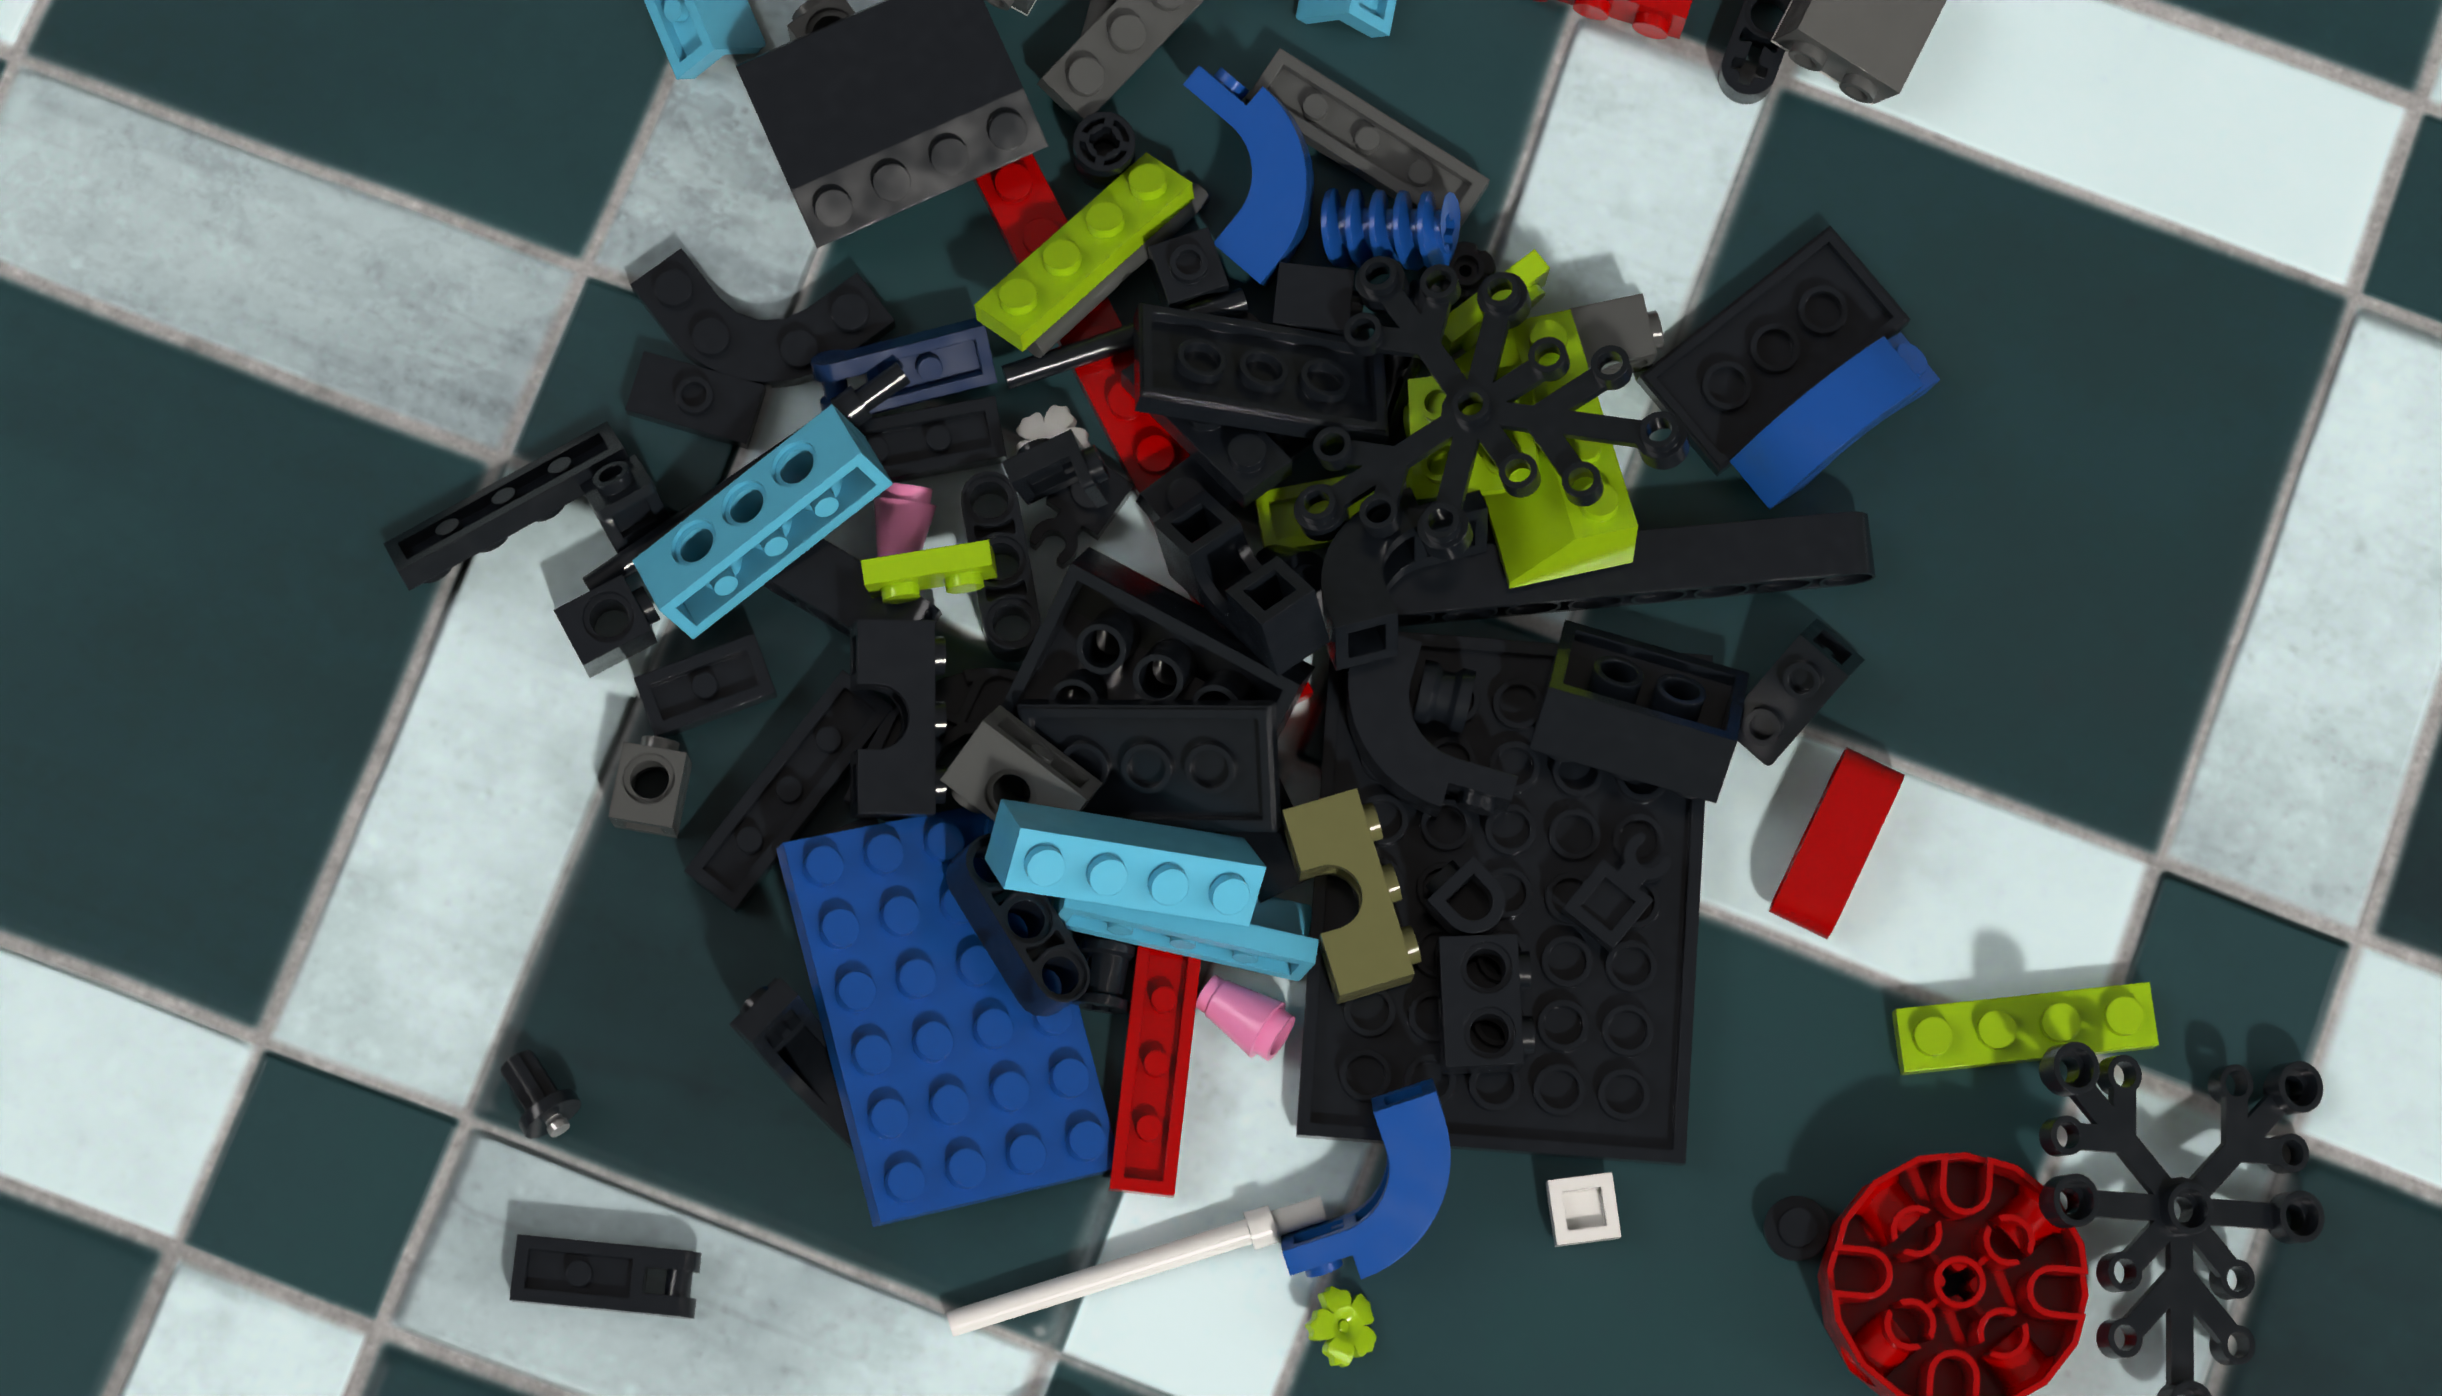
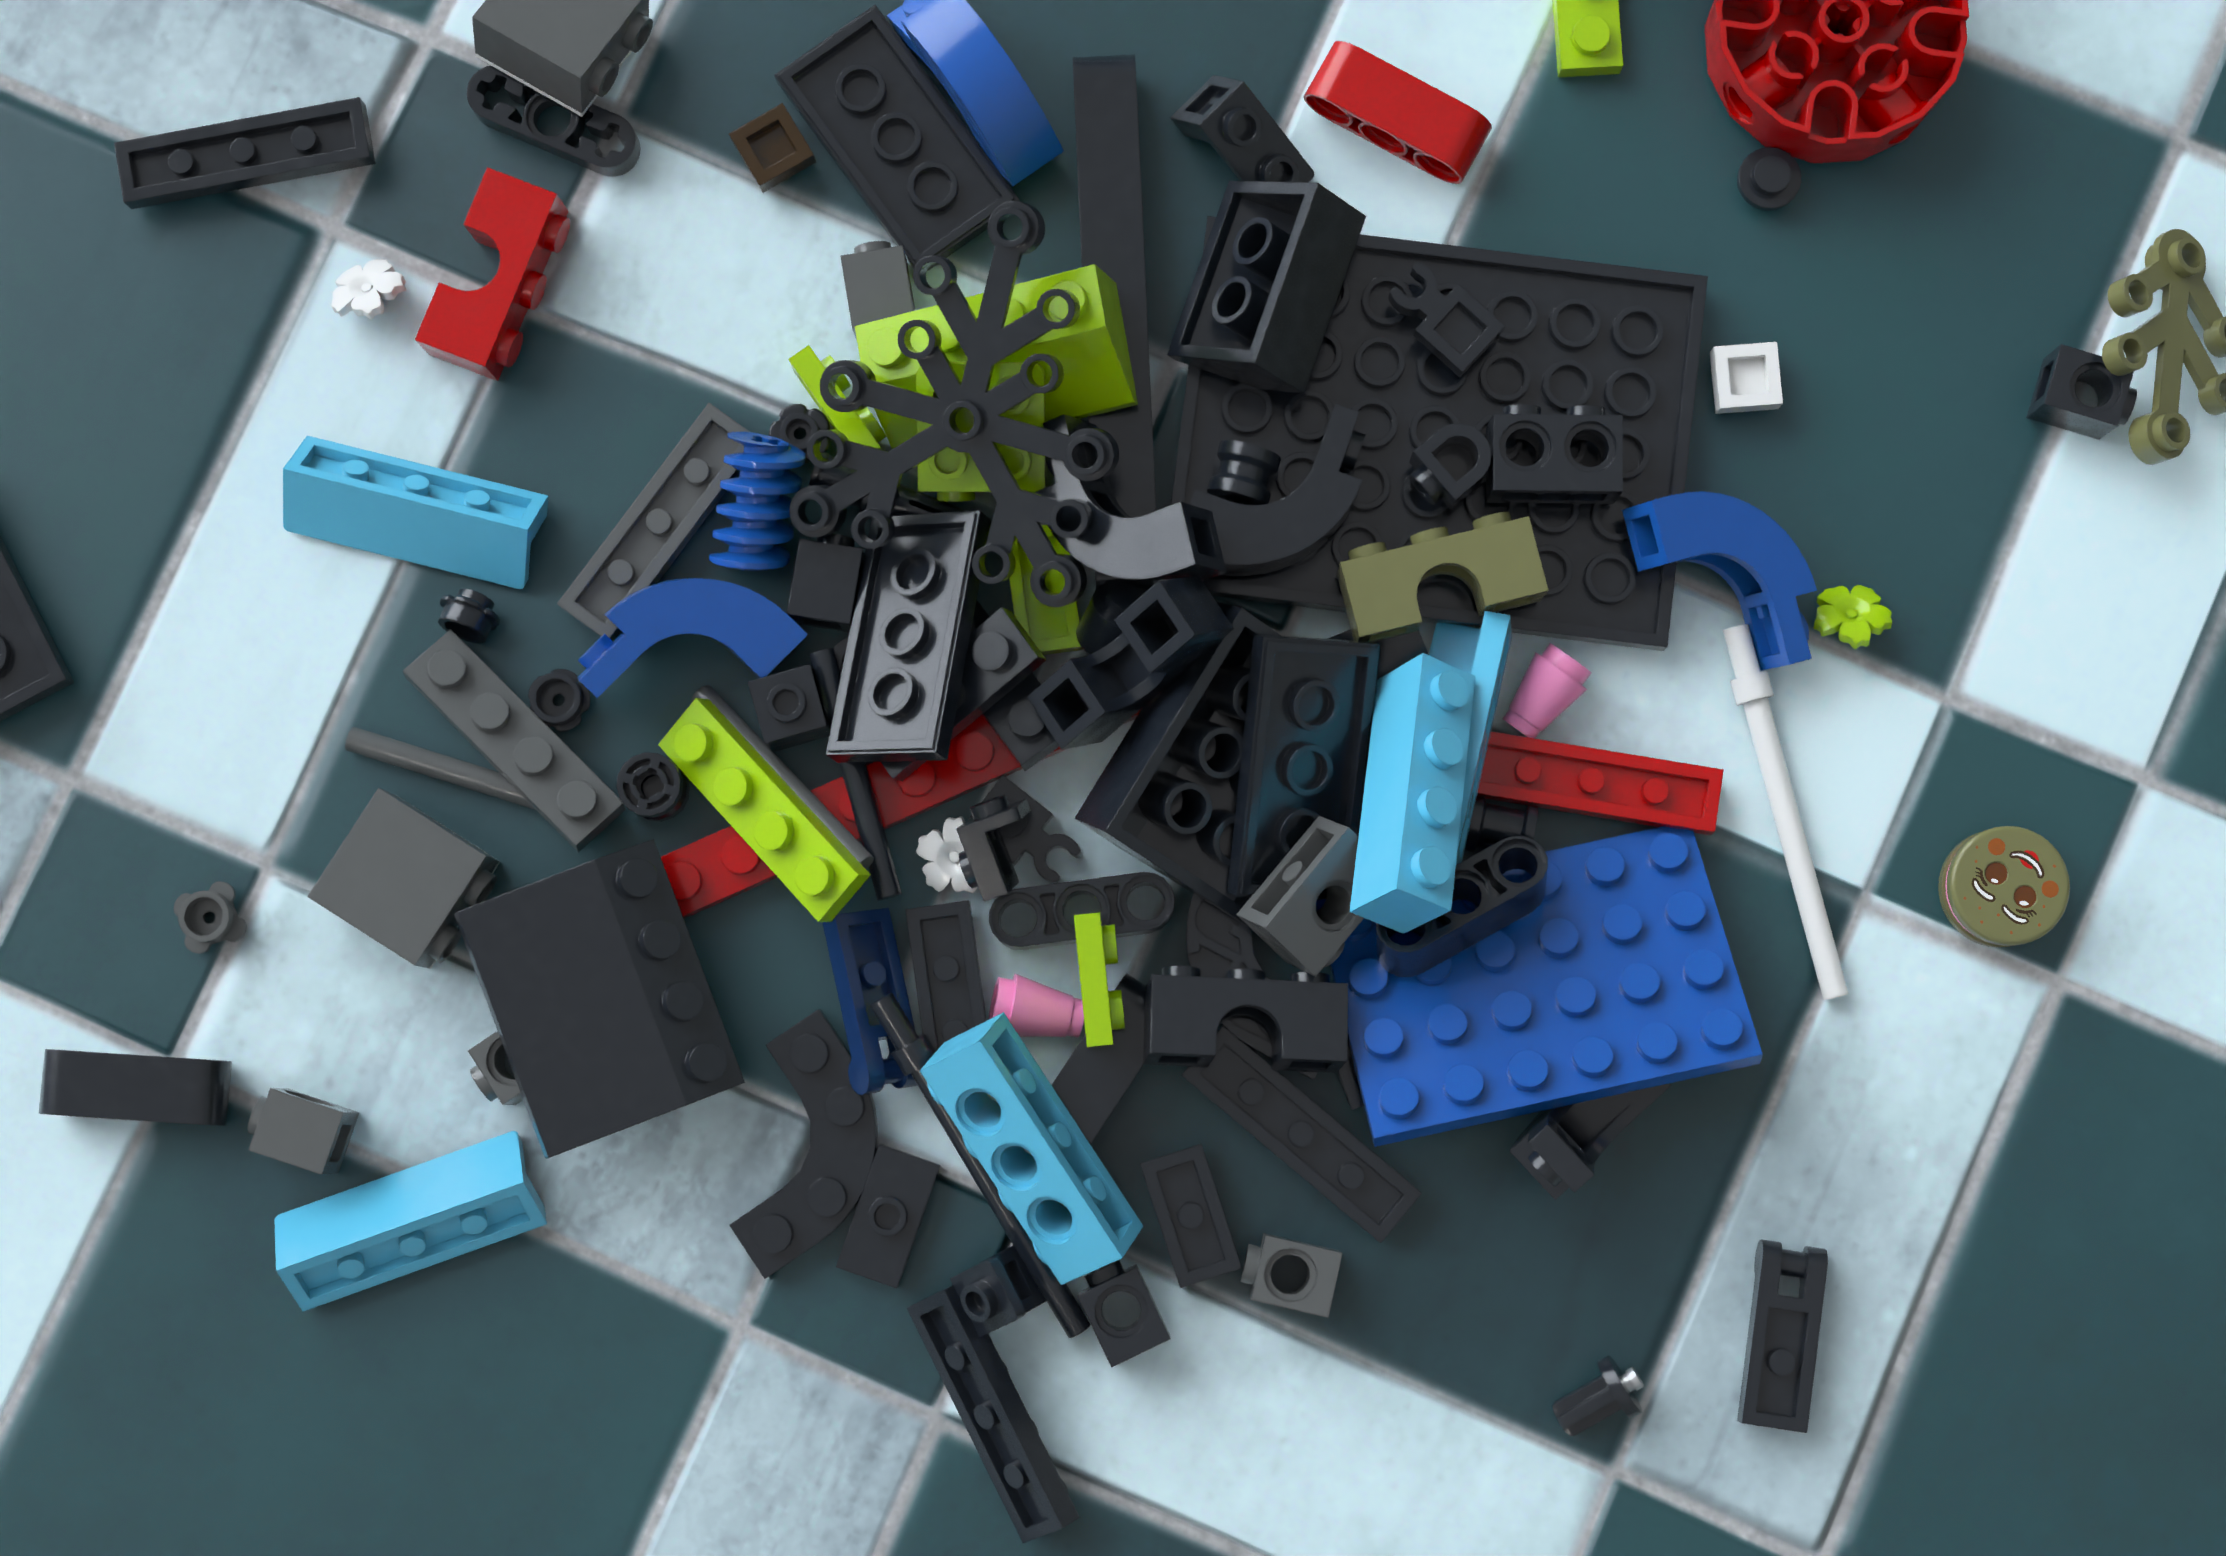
camera: 75 degrees left, 5 degrees up
none -> black plate [528,669,591,731]
none -> dark brown plate [729,103,816,193]

